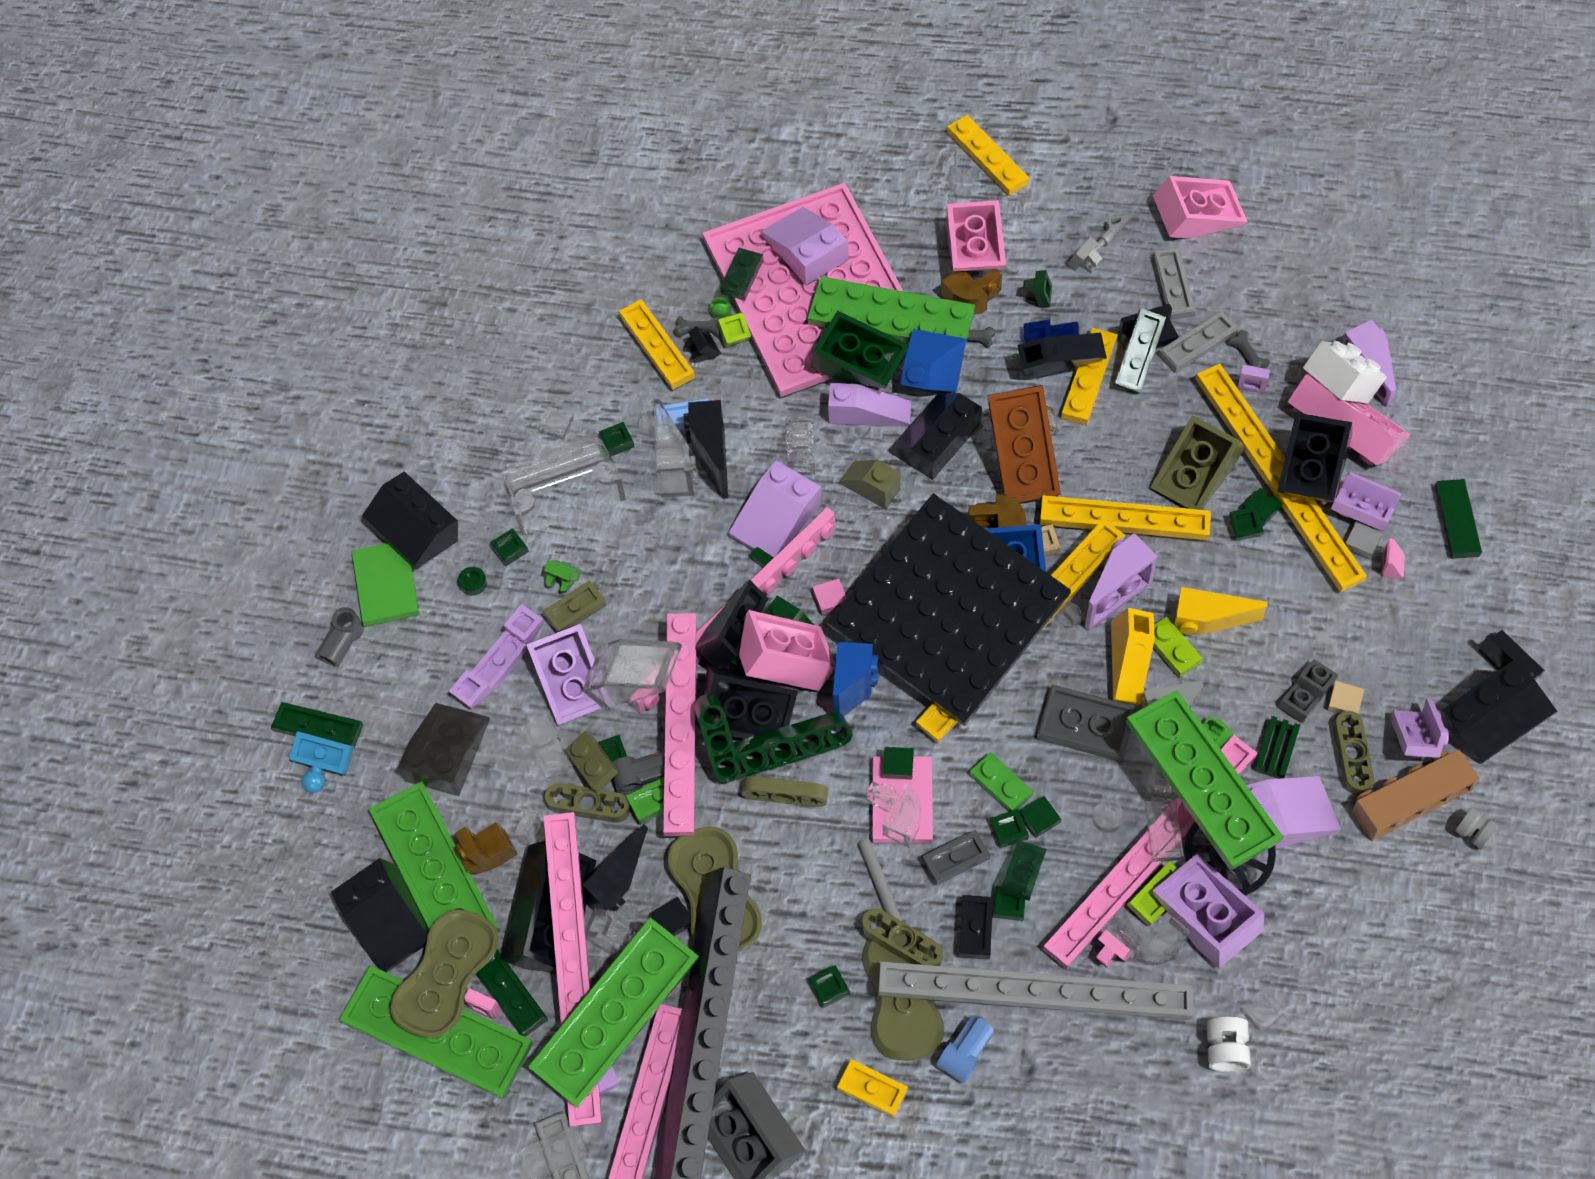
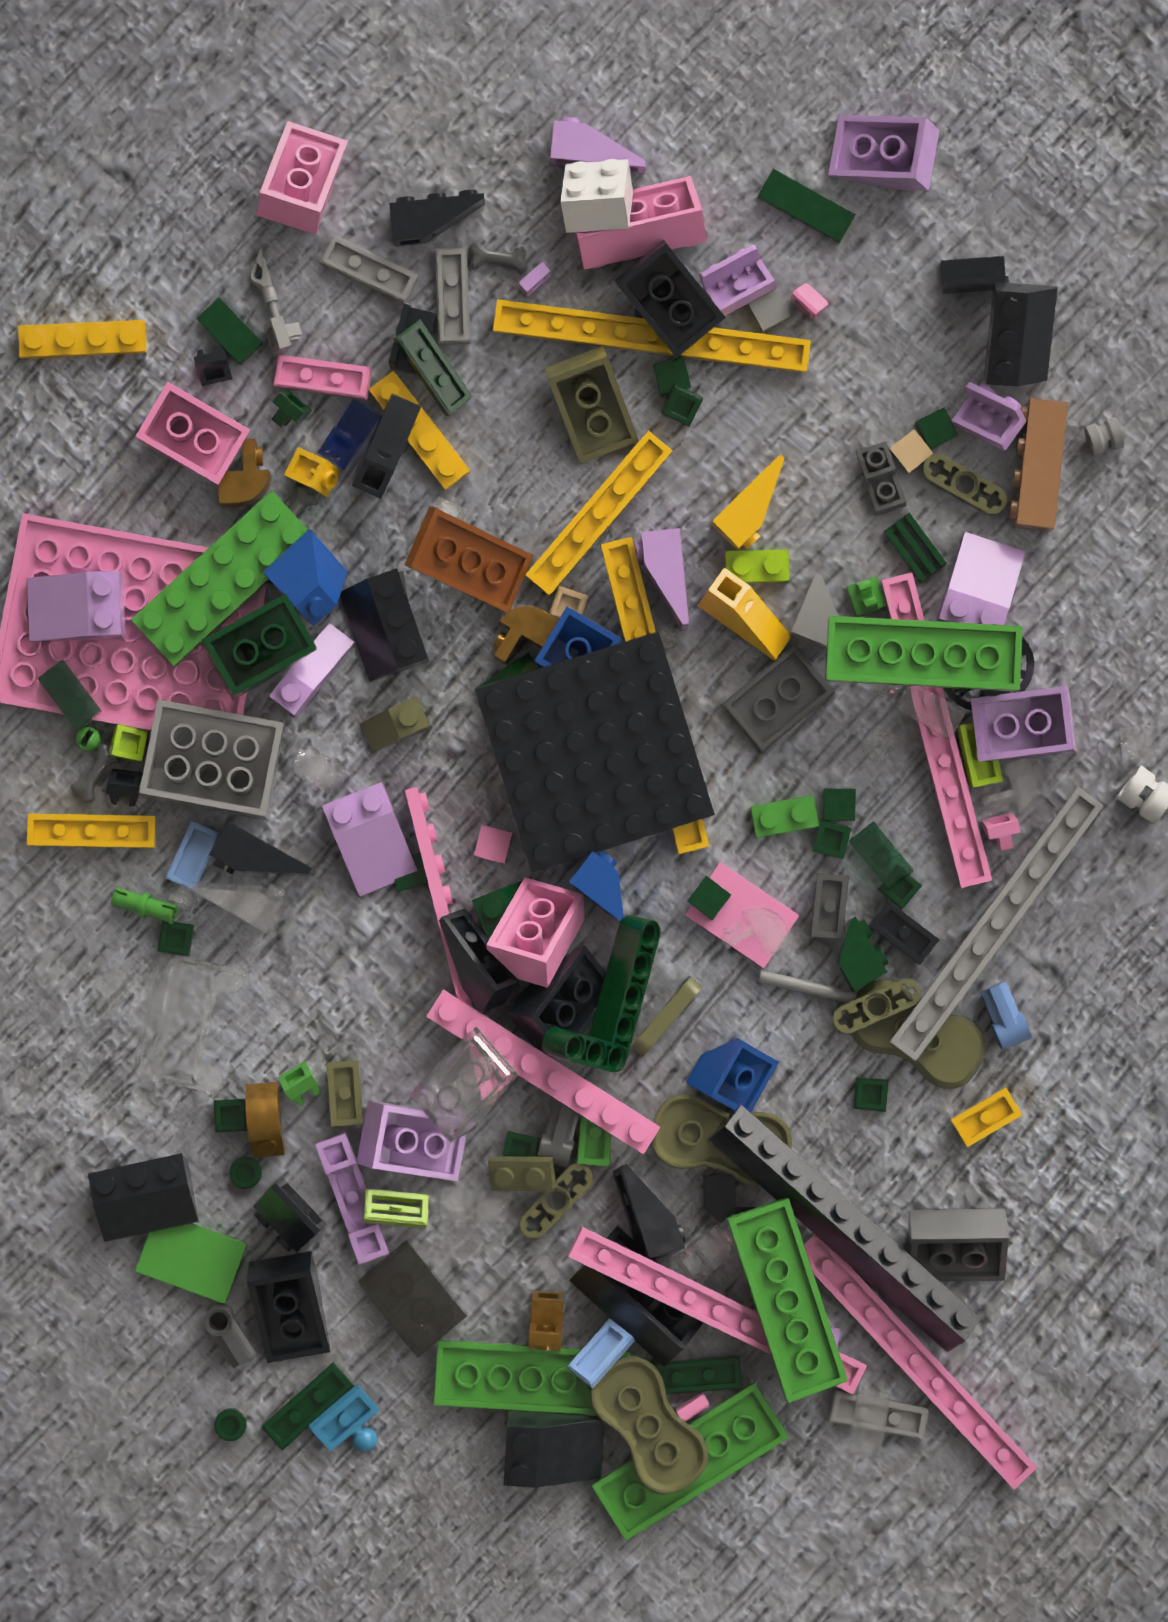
camera: 60 degrees left, 25 degrees up
none -> bright green pin [111,887,178,924]
none -> light grey slope [139,699,284,821]
none -> black tile [194,345,232,386]
none -> dark green tile [196,297,263,365]
none -> dark green tile [214,1408,247,1441]
none -> pearl gold brick [245,1082,285,1158]
none -> black slope [247,1251,330,1363]
none -> black slope [253,1178,327,1253]
none -> bright pink tile [273,355,372,400]
none -> yellow bracket [284,447,341,497]
none -> lime tile [362,1189,429,1229]
none -> black slope [389,190,485,247]
none -> light blue tile [567,1318,635,1389]
none -> blue slope [686,1038,779,1112]
none -> lavender slope [828,115,940,191]
none -> dark green slope [836,917,889,991]
none -> dark green tile [915,407,958,450]

